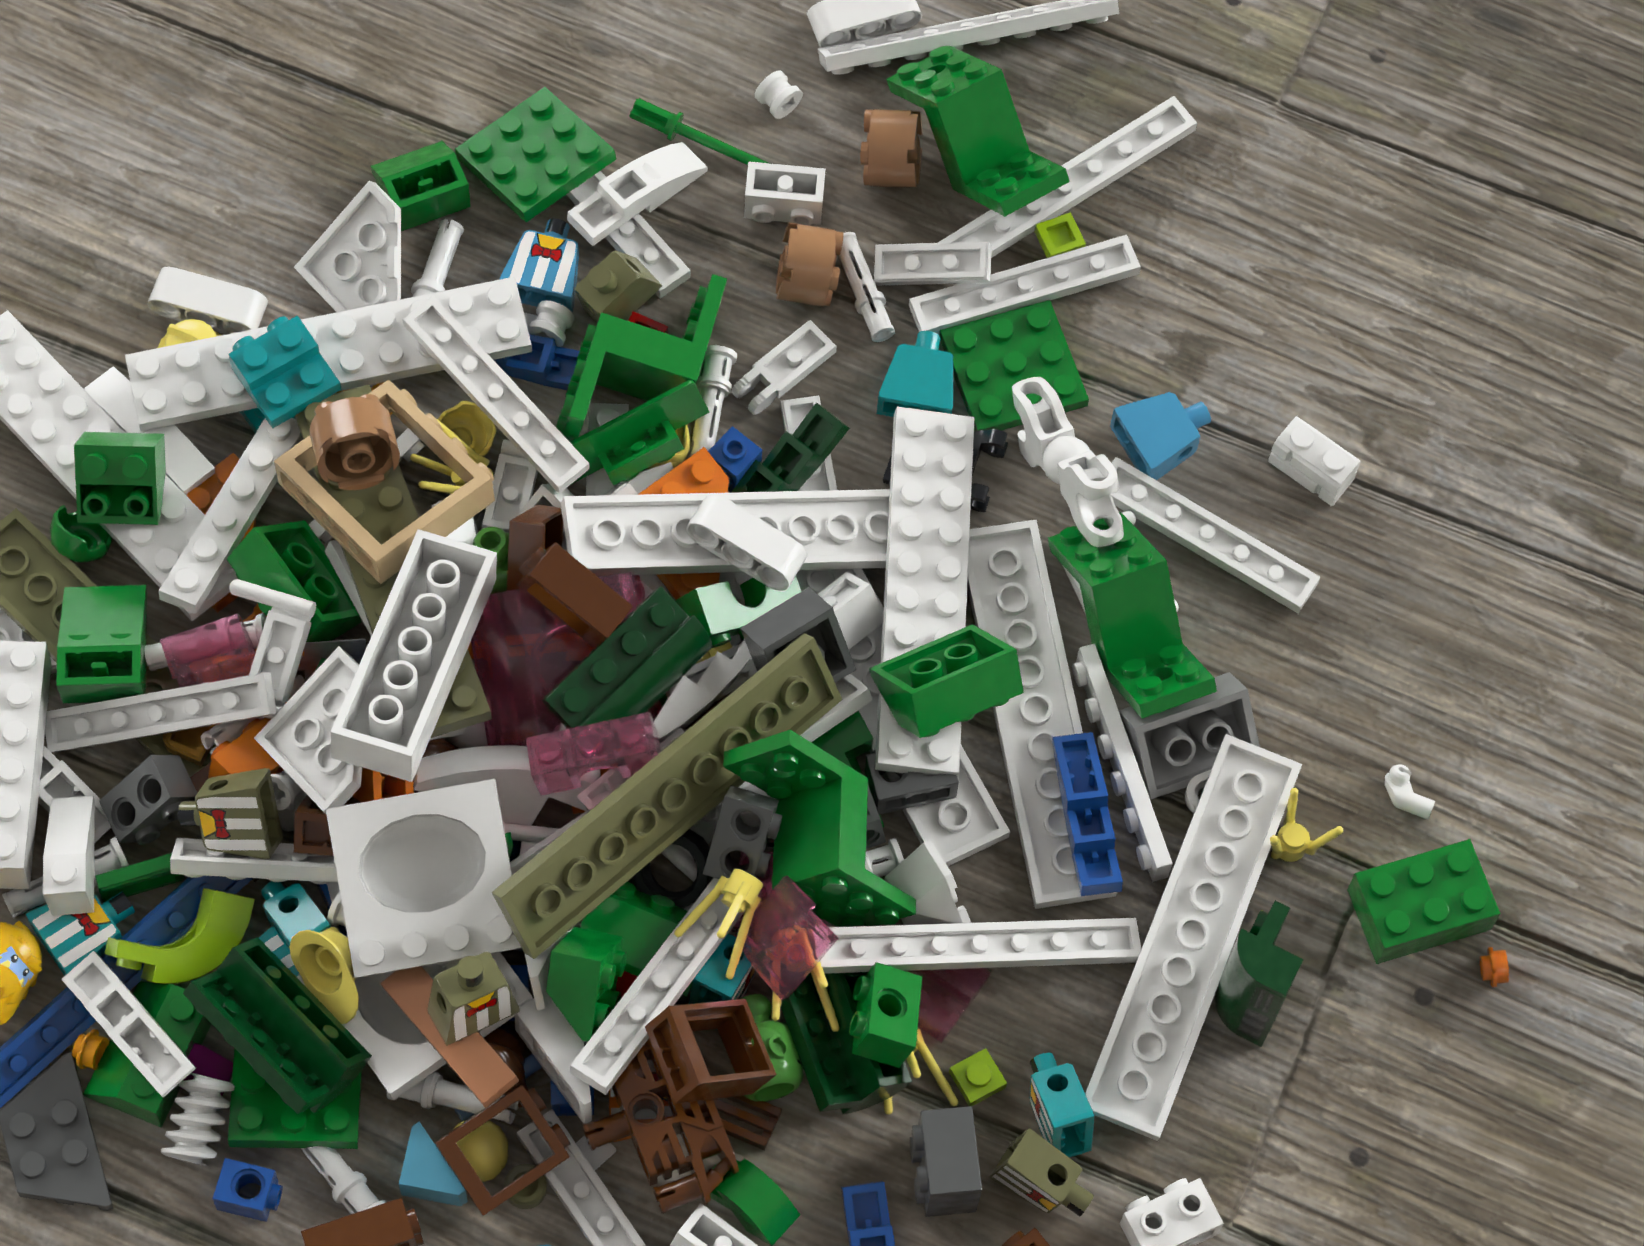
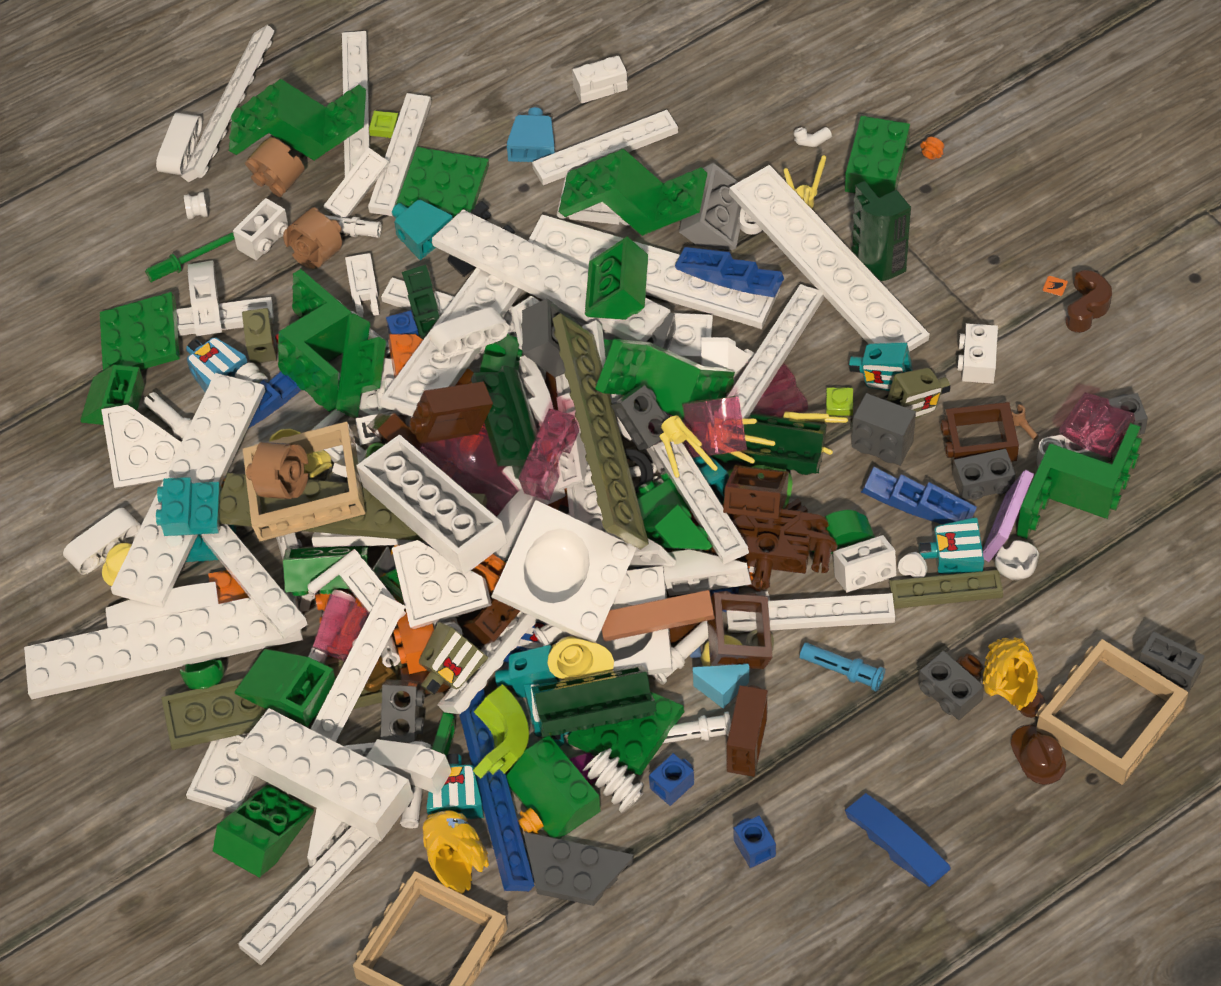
camera: 50 degrees left, 10 degrees down
white slope [61,951,196,1098] -> none
green slope [74,432,166,525] -> none
white plate [403,295,589,493] -> none
olive torso [427,952,520,1046] -> none
green brick [849,962,922,1068] -> none
white piece [1012,377,1124,547] -> none
white plate [1072,644,1173,882] -> none

